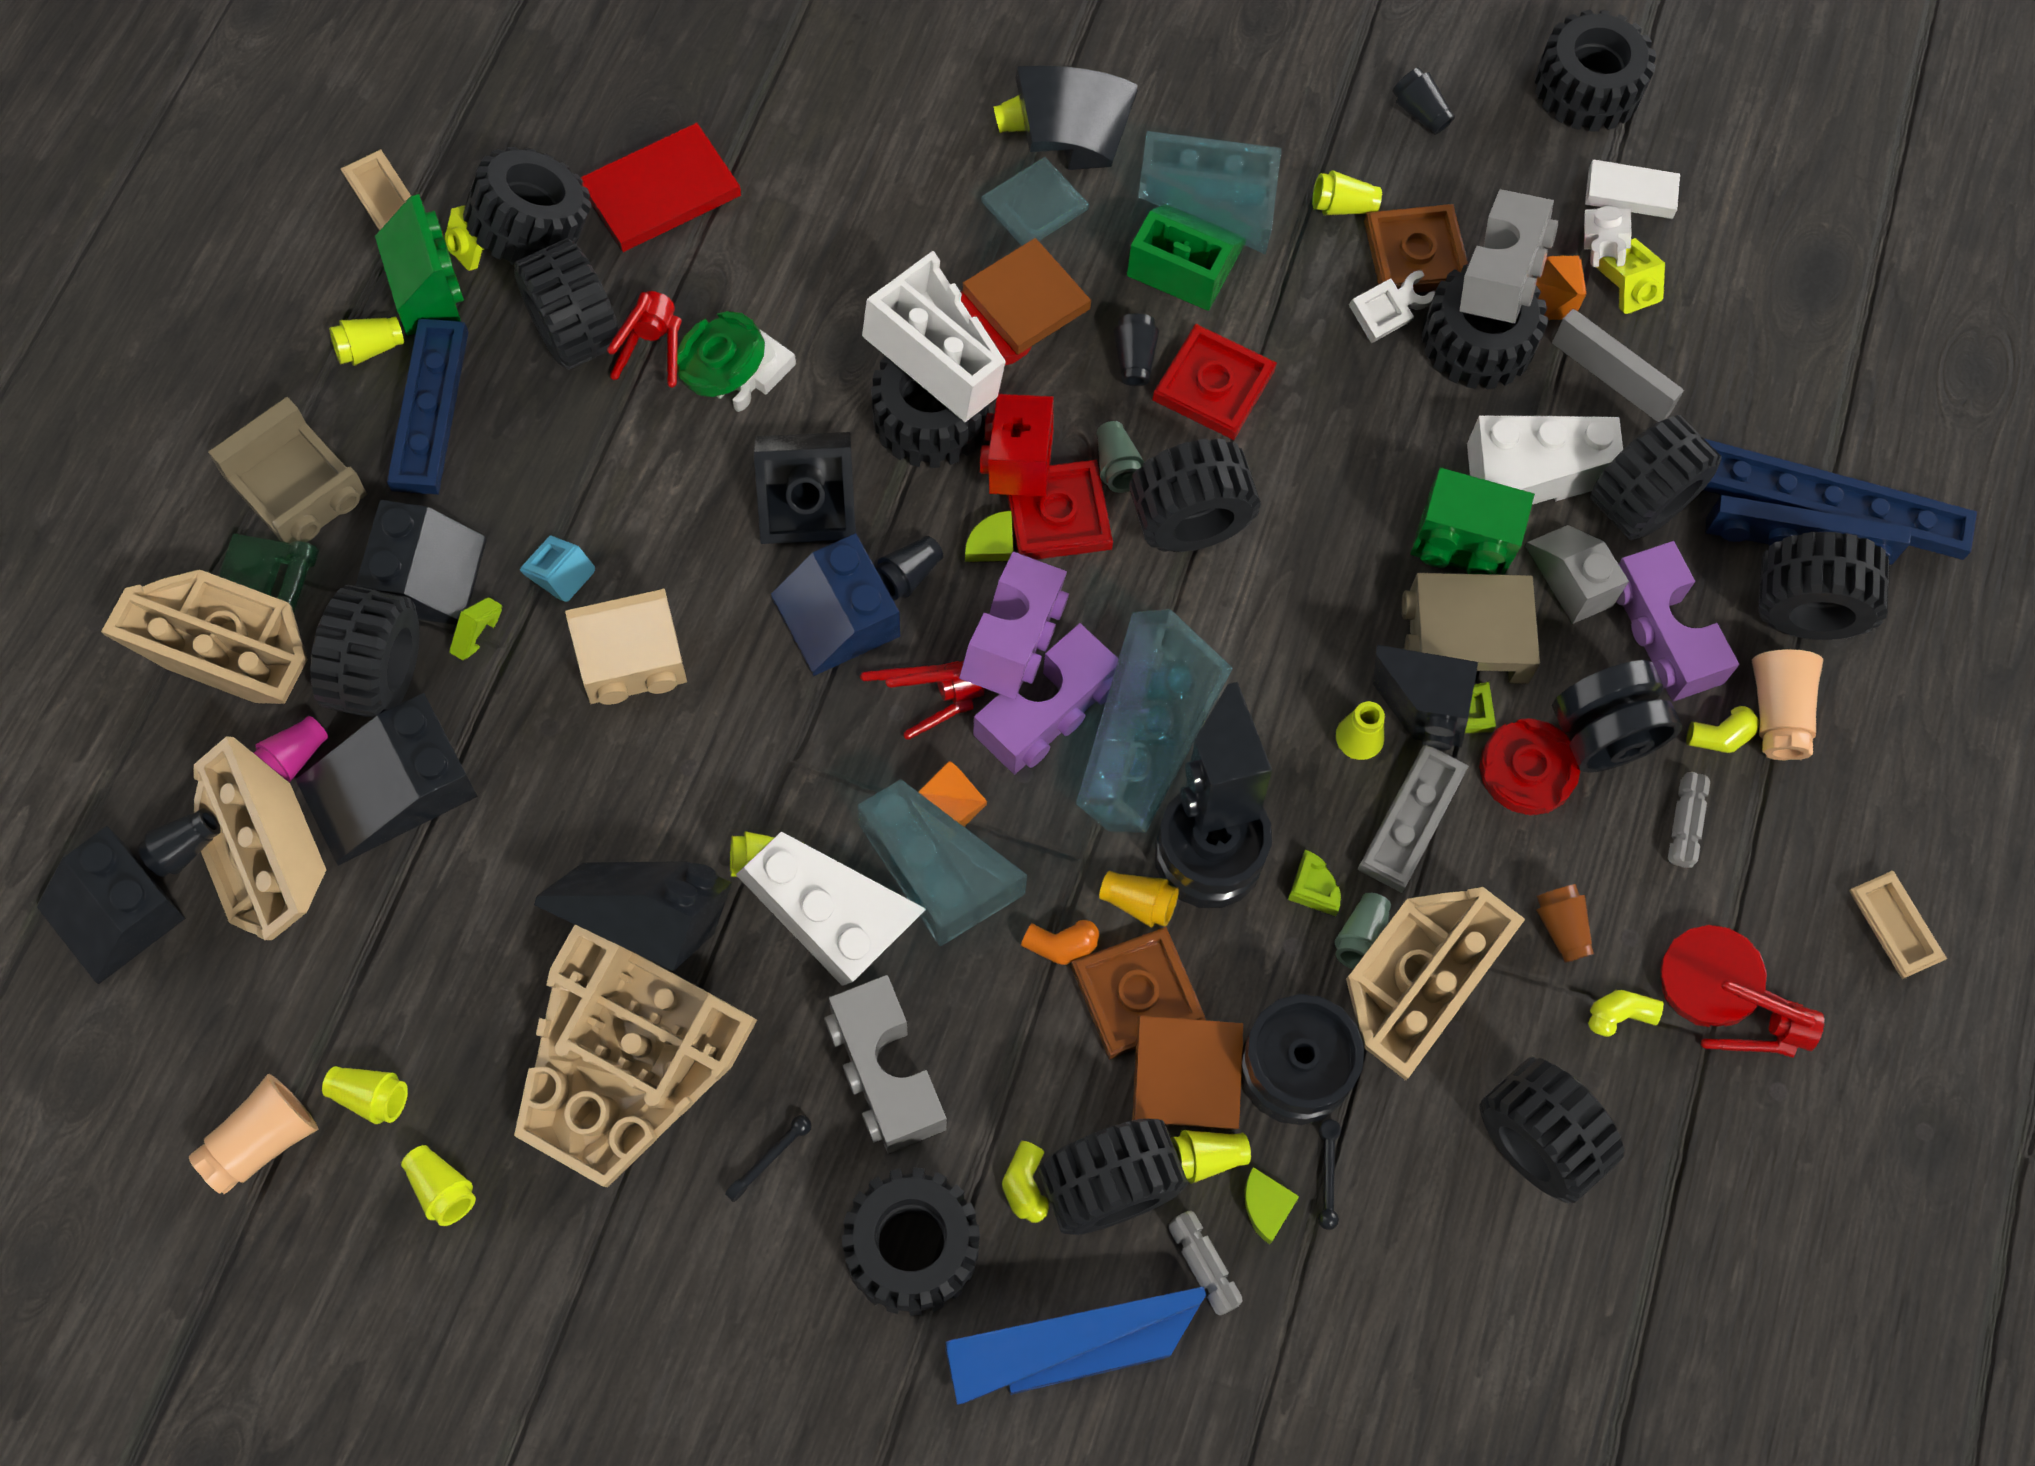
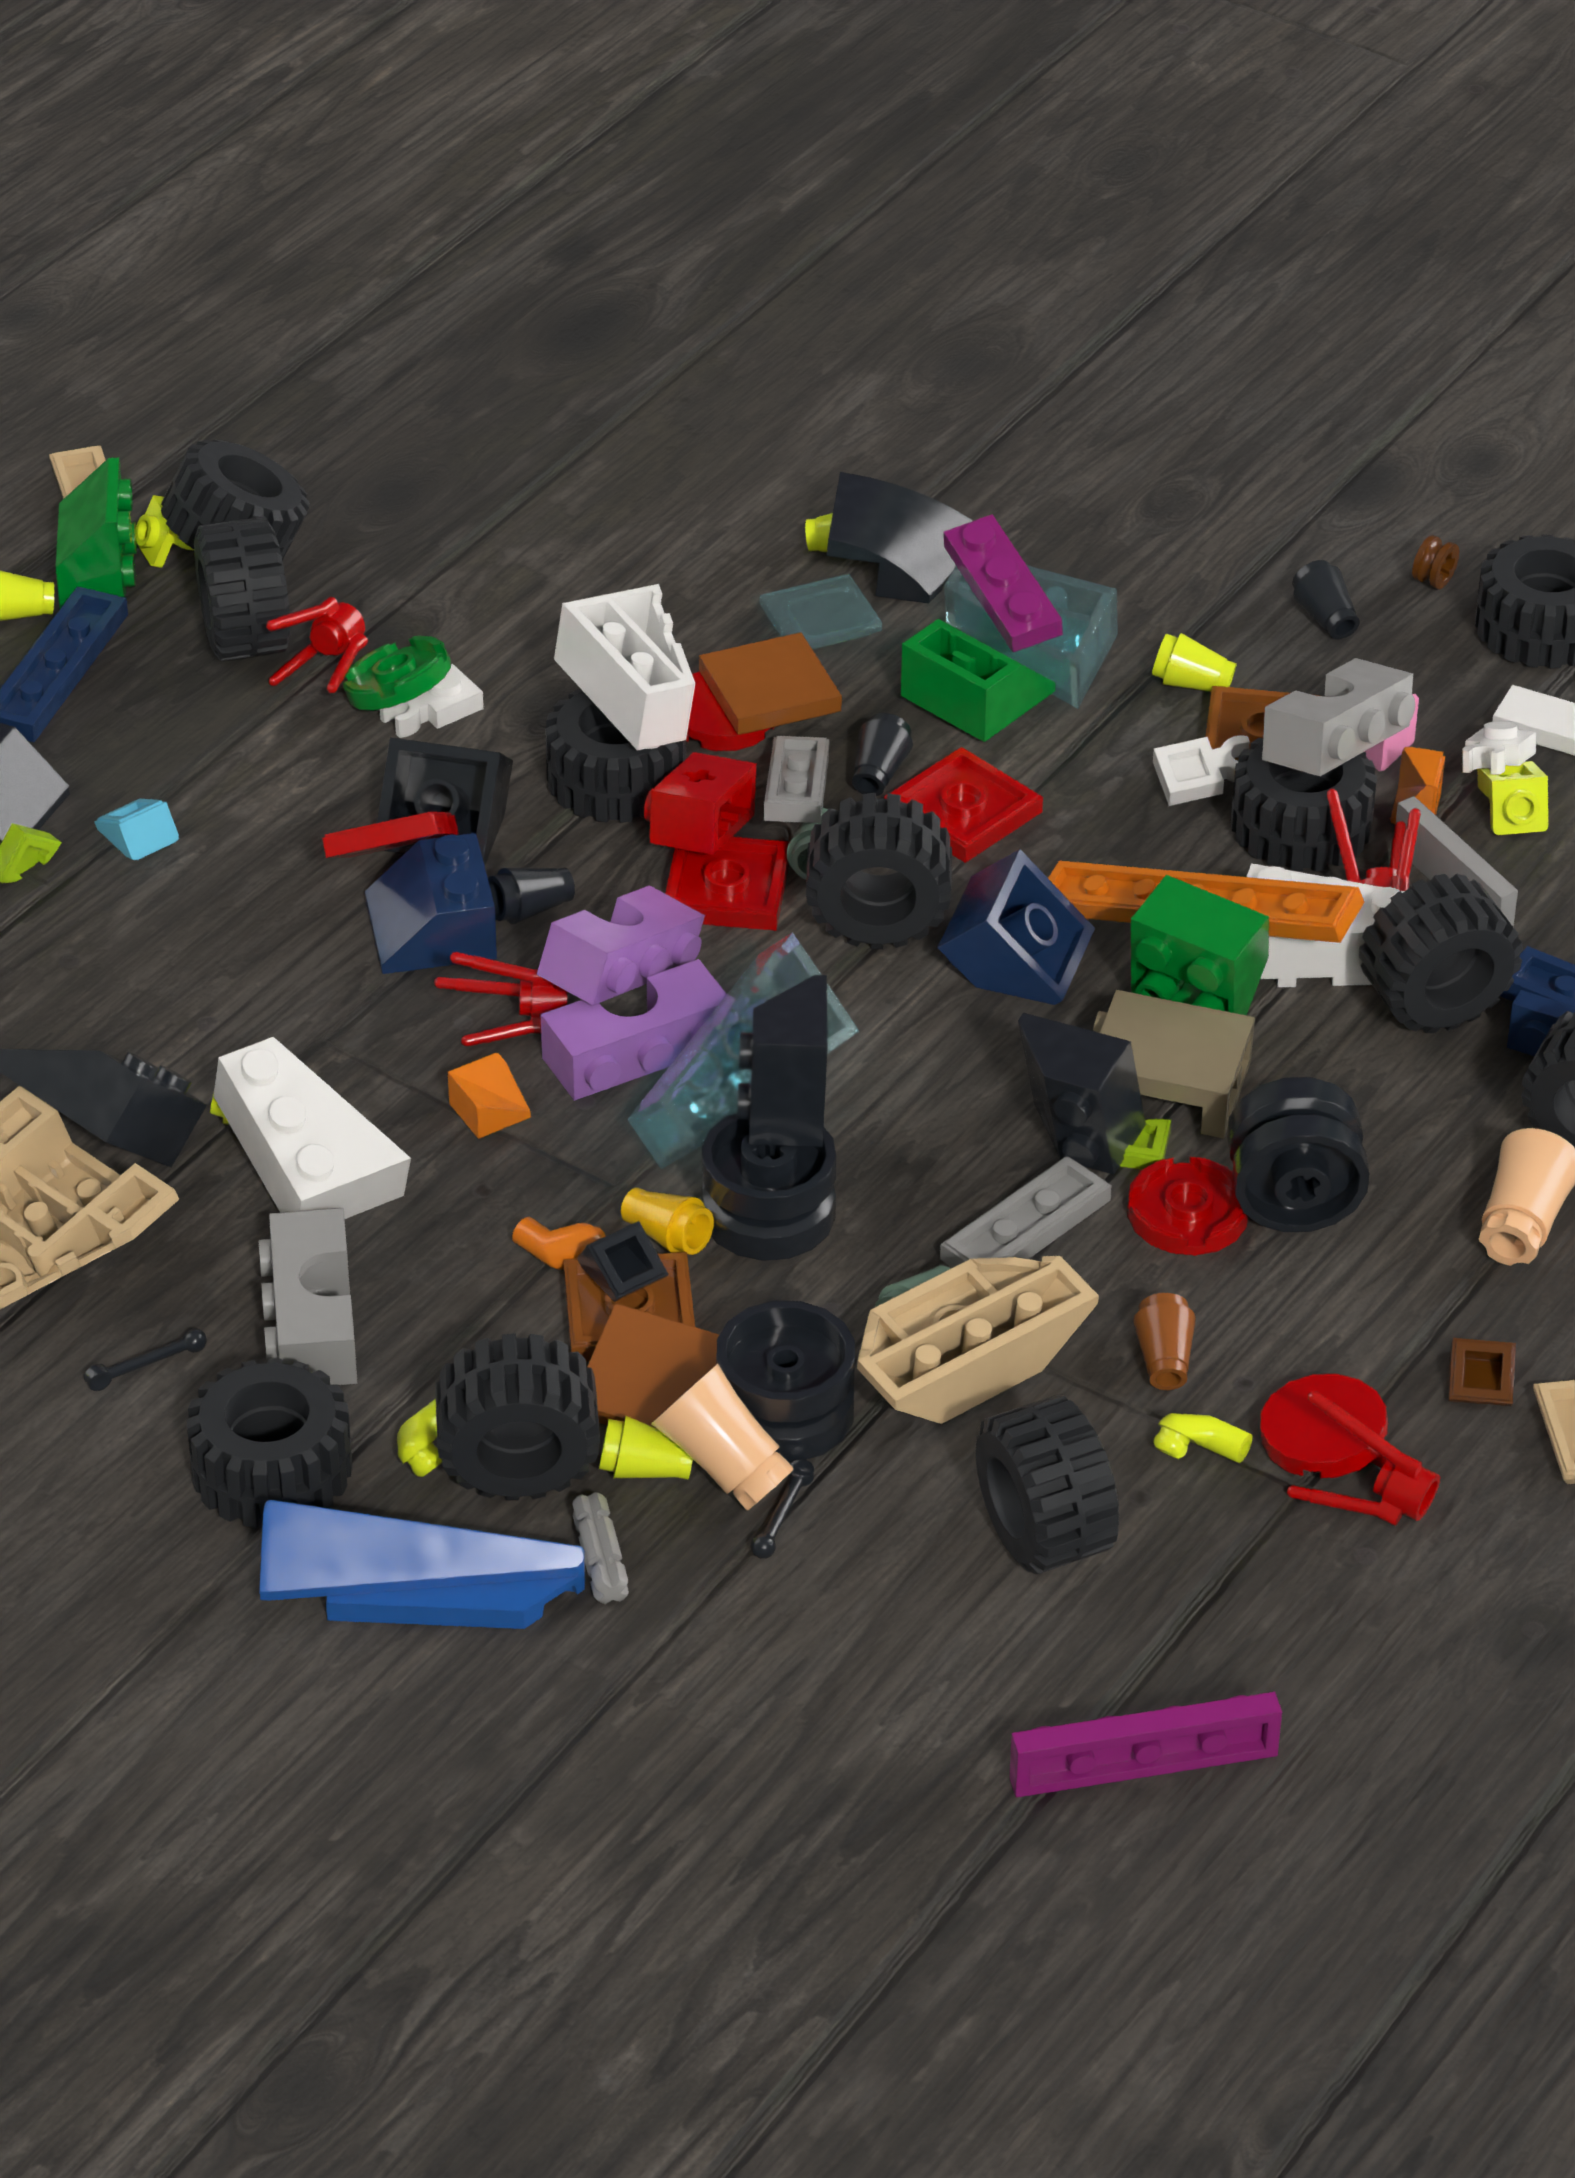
camera: 20 degrees right, 25 degrees down
tan slope [565,589,687,705] -> none
red tile [580,123,741,252] -> none
clear light blue wedge [858,779,1027,947] -> none
lime tile [965,511,1013,562] -> none
lime tile [1244,1167,1299,1244] -> none
lime tile [1288,850,1341,916] -> none
neon yellow cone [1336,701,1385,760] -> none
light grey slope [1525,525,1629,624] -> none
medium lavender arch [1616,541,1739,702] -> none
light grey axle [1668,772,1710,868] -> none
neon yellow arm [1686,706,1759,753] -> none
none -> red tile [322,812,459,858]
none -> black slope [577,1221,669,1302]
none -> light nougat plant [651,1364,793,1510]
none -> light grey tile [764,736,829,823]
none -> dark blue slope [937,849,1095,1005]
none -> magenta plate [943,514,1063,653]
none -> magenta plate [1009,1692,1282,1798]
none -> orange tile [1048,861,1364,943]
none -> red plant [1327,789,1421,891]
none -> reddish brown bush [1412,535,1460,589]
none -> reddish brown slope [1448,1338,1516,1406]

